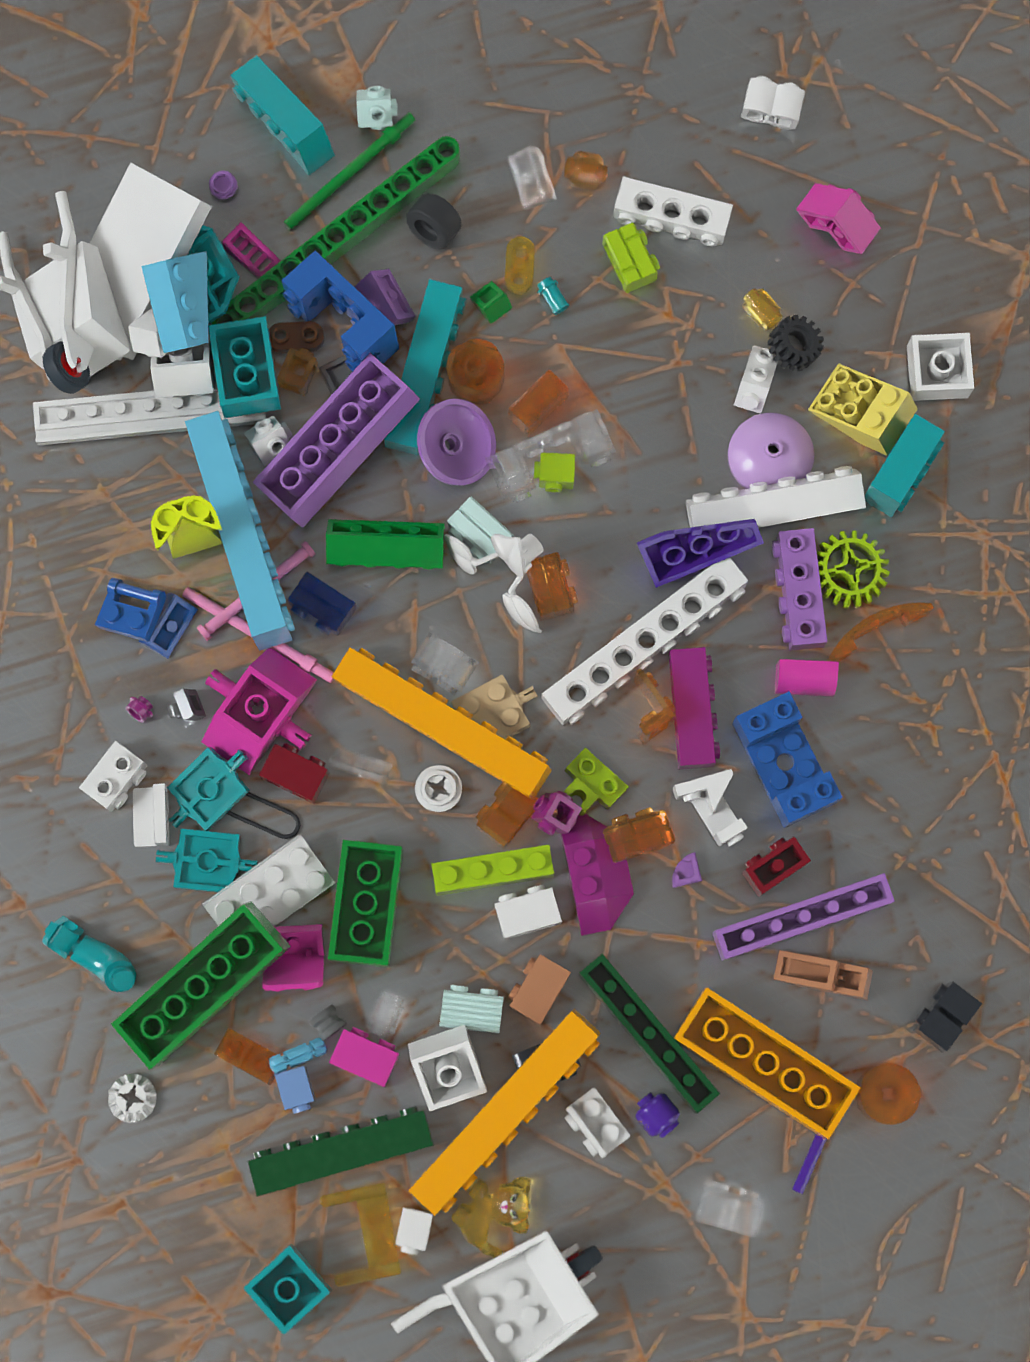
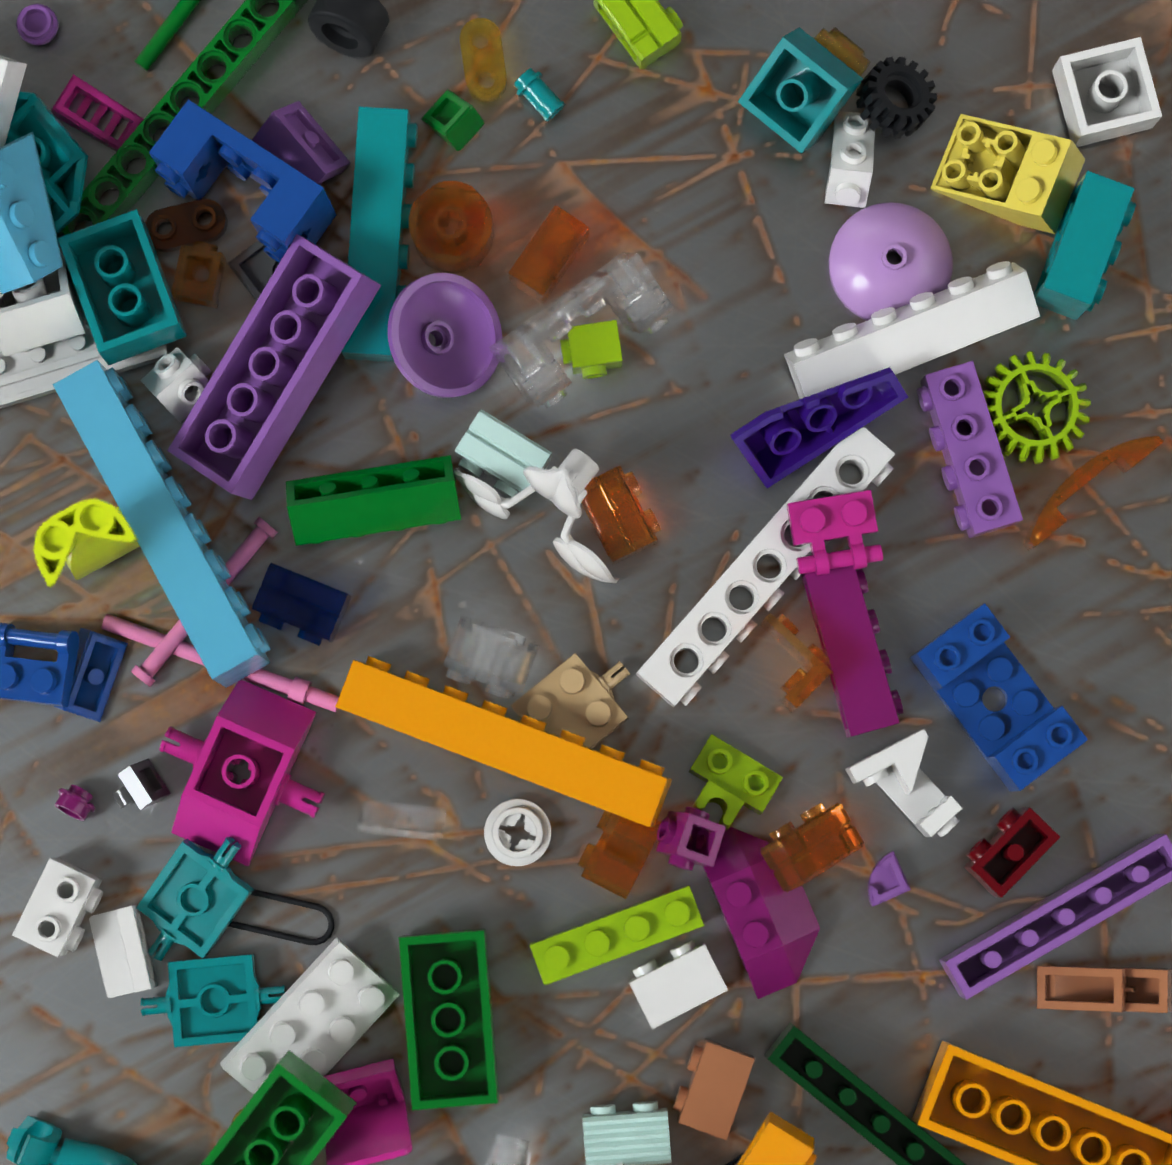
camera: 10 degrees left, 5 degrees up
dark red brick [259,743,330,804] -> none
dark pink brick [775,659,839,697] -> none
none -> teal brick [738,27,863,154]
none -> dark pink plate [786,490,883,576]

